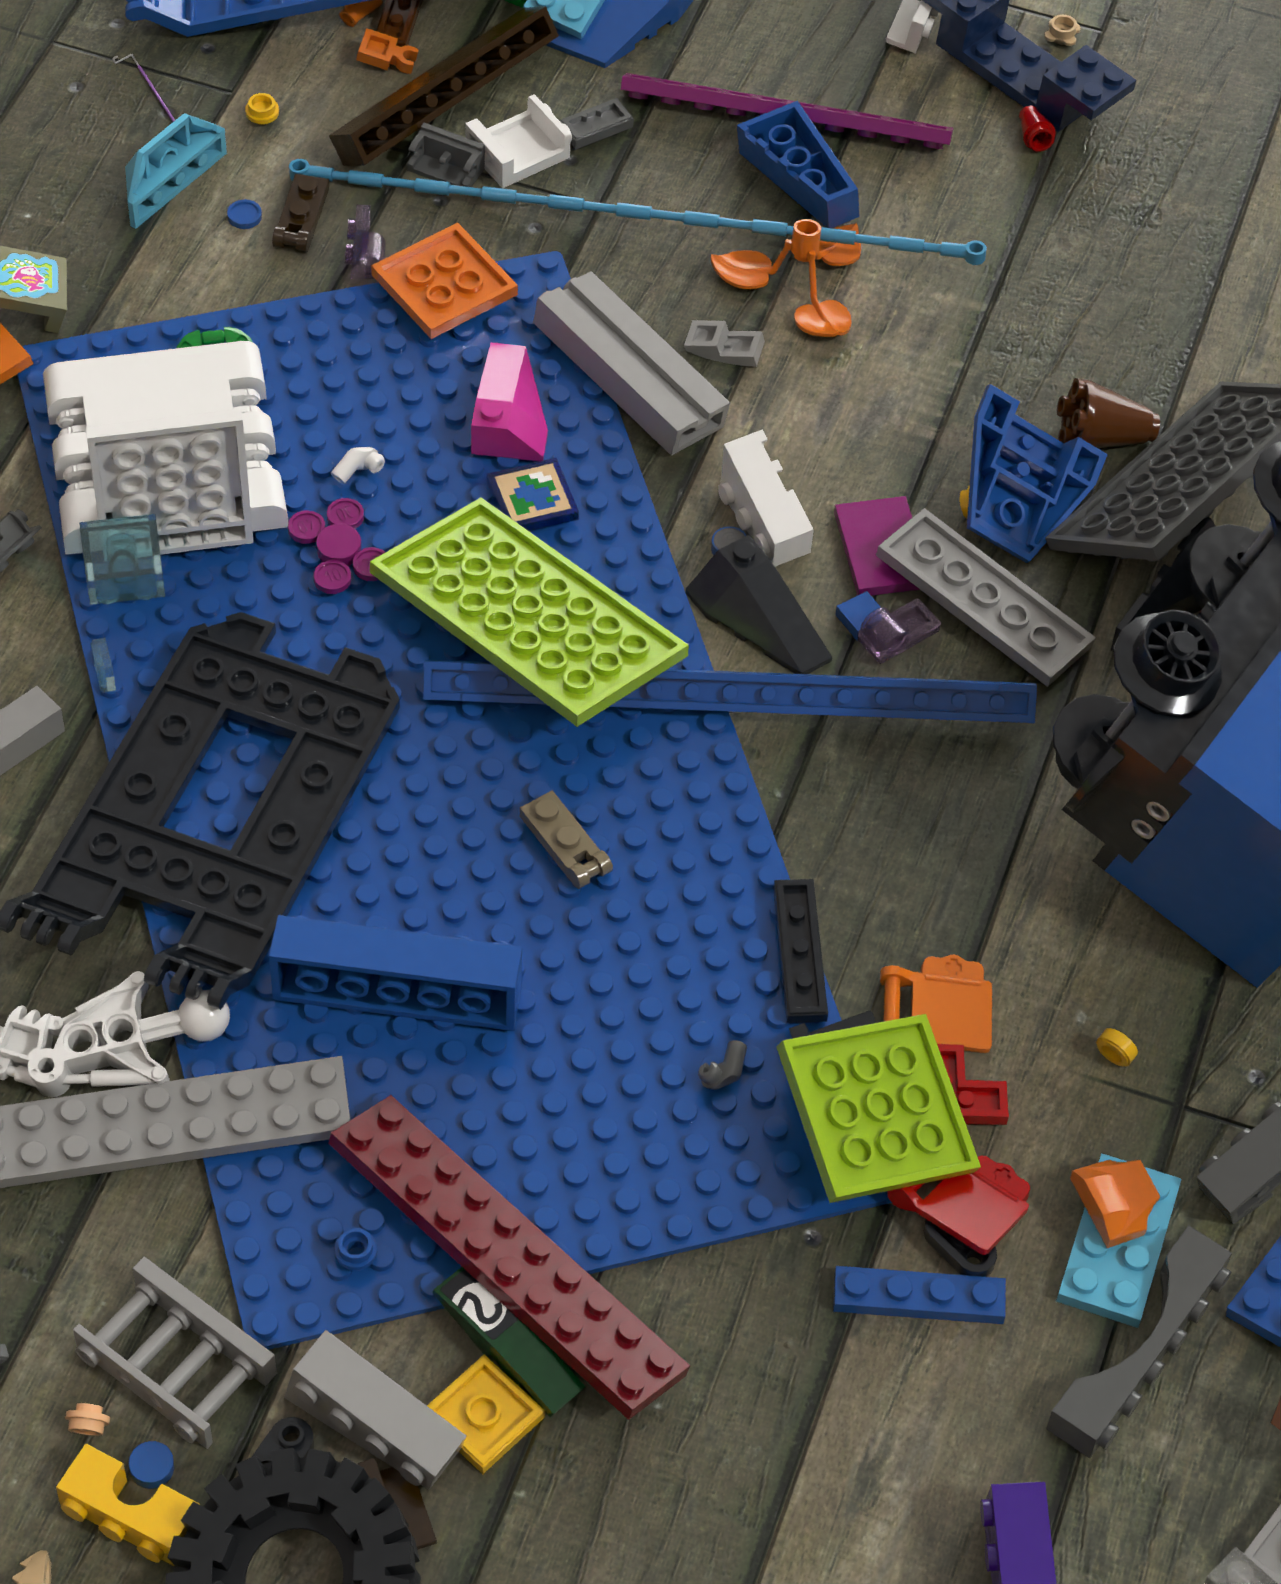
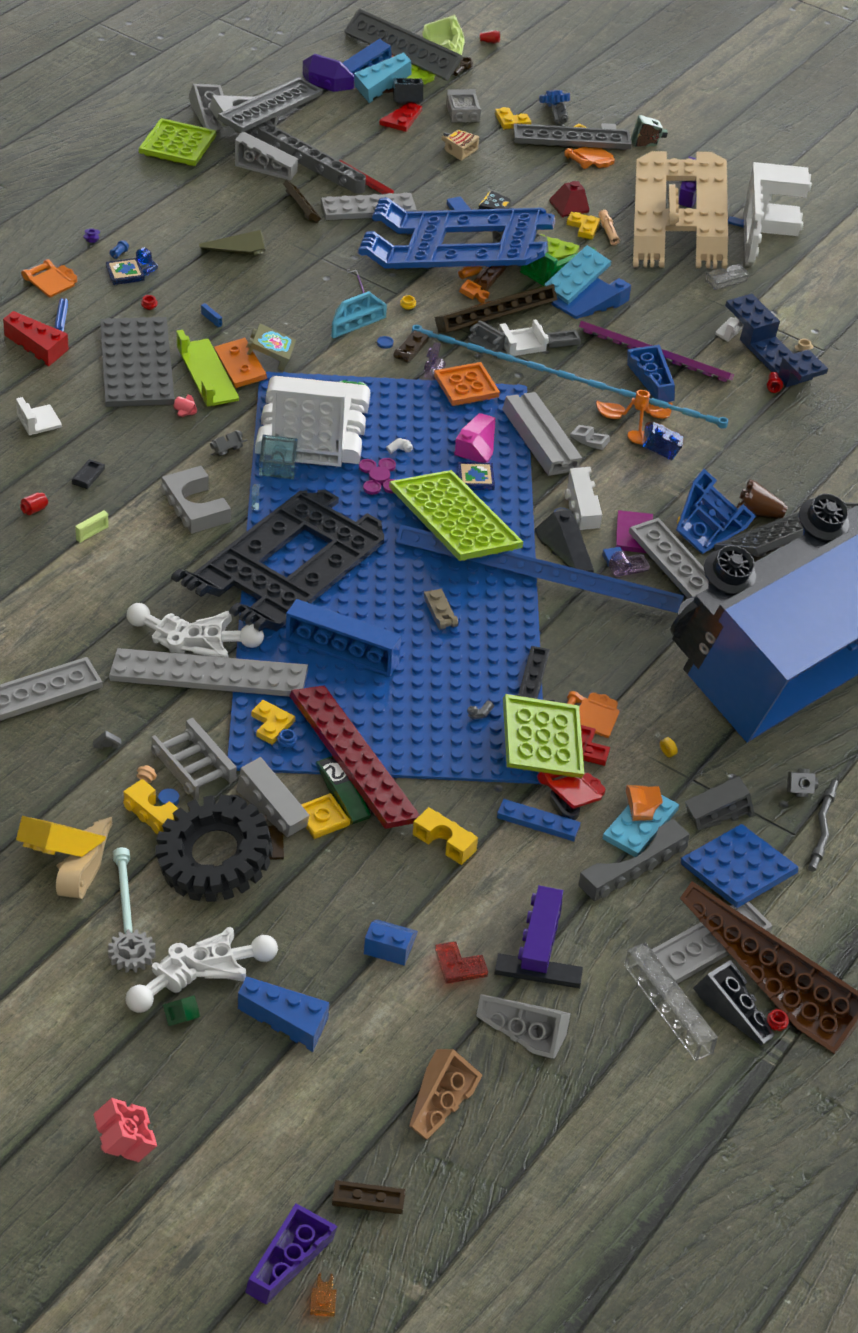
camera: 15 degrees right, 10 degrees down
none -> yellow plate [251,700,295,745]
none -> yellow arch [413,807,478,865]
none -> clear blue slope [642,422,684,460]

